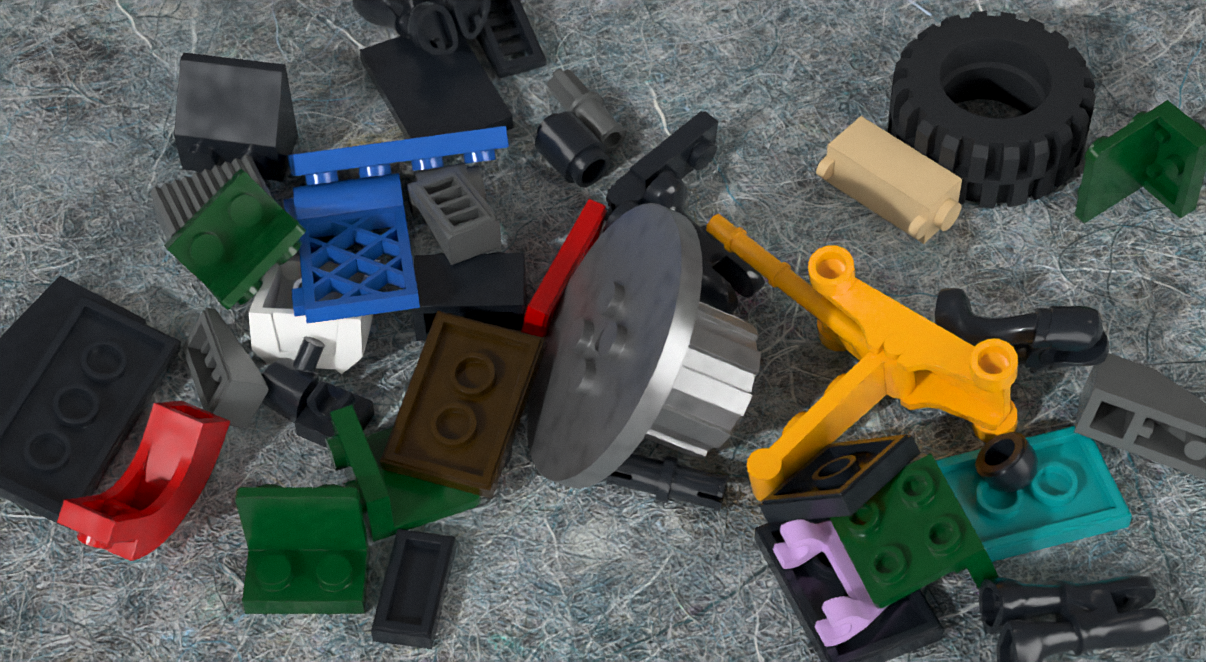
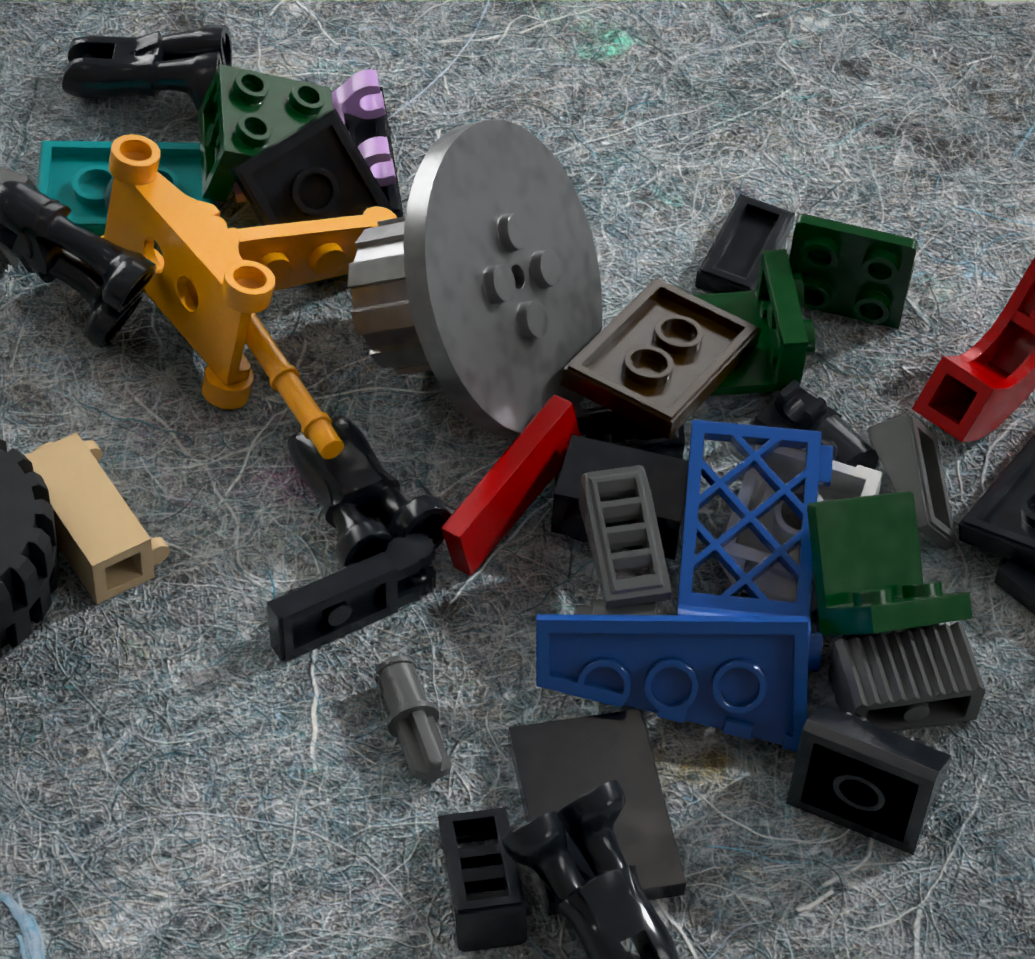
camera: 170 degrees left, 0 degrees up
black brick [535,111,610,188] -> none

